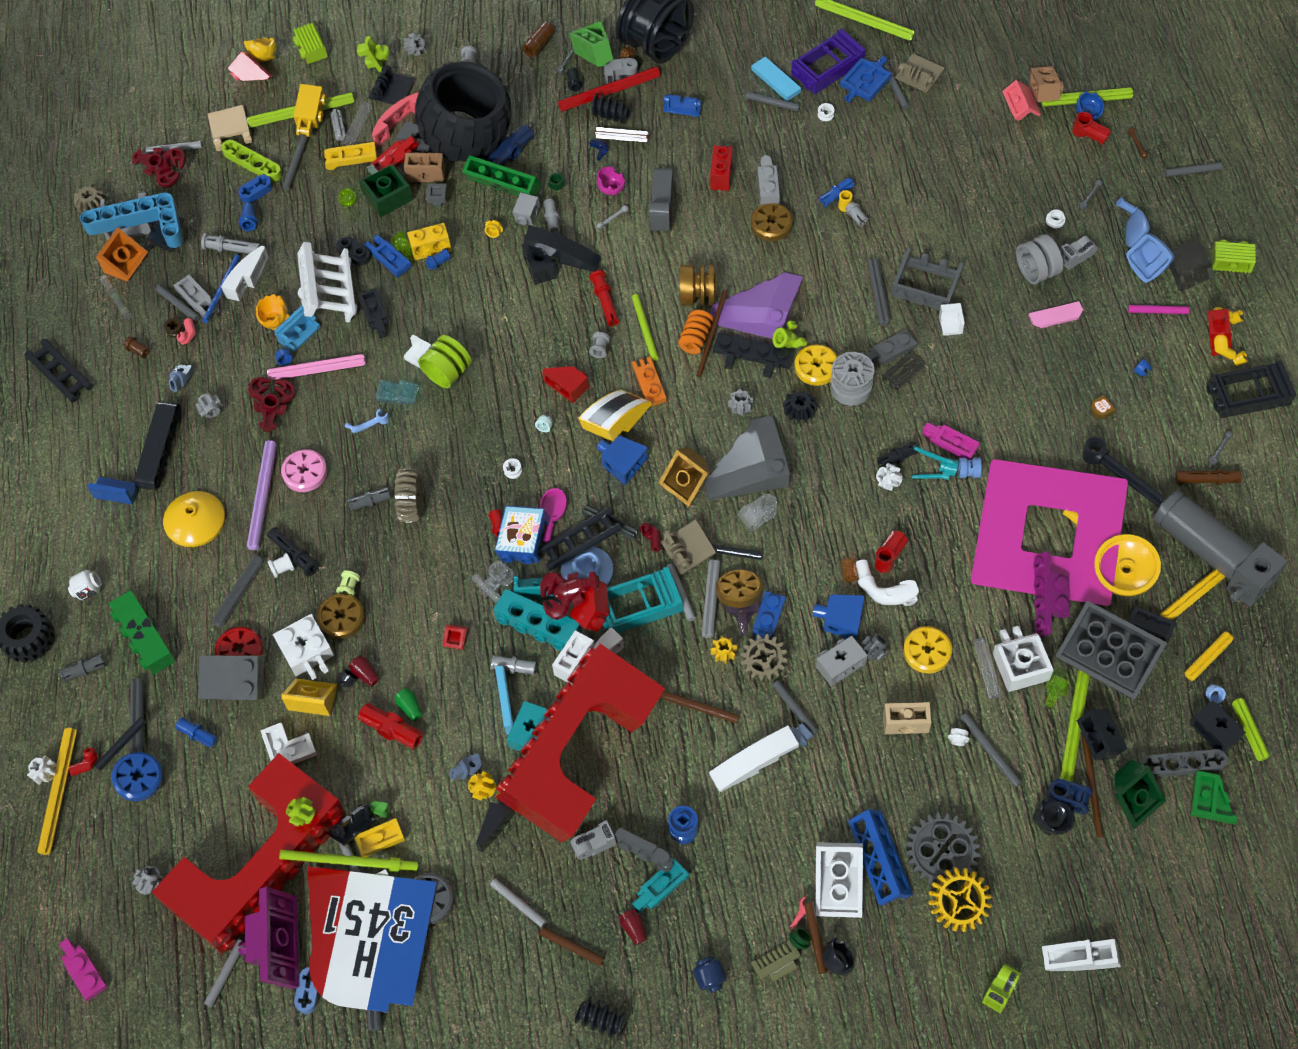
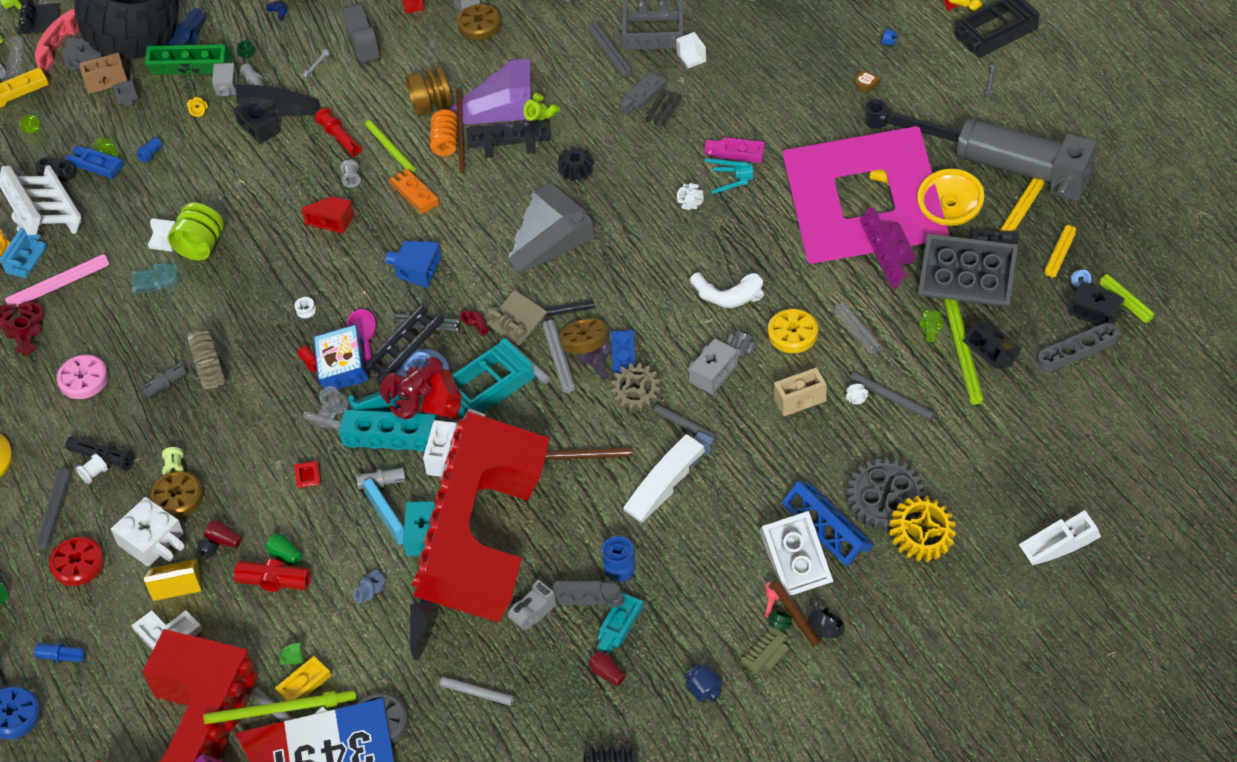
camera: 20 degrees left, 10 degrees down
dark grey slope [198,655,264,700] -> none
lavender axle [247,440,277,550] -> none
blue hinge [275,348,292,366] -> none
lime gear [286,797,315,826] -> none
black hinge [328,803,377,846] -> none
light blue piece [345,409,389,433] -> none
black hinge [358,288,388,339] -> none
dark green hinge [359,164,413,217] -> none
red hinge [370,136,419,171] -> none
yellow brick [407,223,452,261] -> none
yellow gear [468,771,496,801] -> none
light aqua hinge [535,415,553,432] -> none
reddish brown bar [539,926,605,966] -> none
slope [578,390,652,441] -> none
dark pink hair [597,167,626,196] -> none
pearl gold slope [658,447,710,507] -> none
yellow gear [710,636,737,664] -> none
light grey gear [728,389,753,416] -> none
clear piece [737,494,777,532] -> none
yellow wheel [795,344,837,386] -> none
blue torso [813,595,865,641] -> none
light grey wheel [830,352,875,406] -> none
clear orange hinge [840,559,858,582] -> none
red piece [874,531,908,573] -> none
black pin [877,441,918,468] -> none
medium blue wheel [958,458,982,478] -> none
lime leg [982,963,1021,1014] -> none
white hinge [993,626,1053,692] -> none
bright pink piece [1028,301,1083,328] -> none
black hair [1033,797,1075,835] -> none
dark blue piece [1046,779,1093,814] -> none
reddish brown axle [1081,734,1103,838] -> none
dark green slope [1114,760,1166,829] -> none
reddish brown pin [1175,469,1242,485] -> none
green wing [1190,770,1237,825] -> none

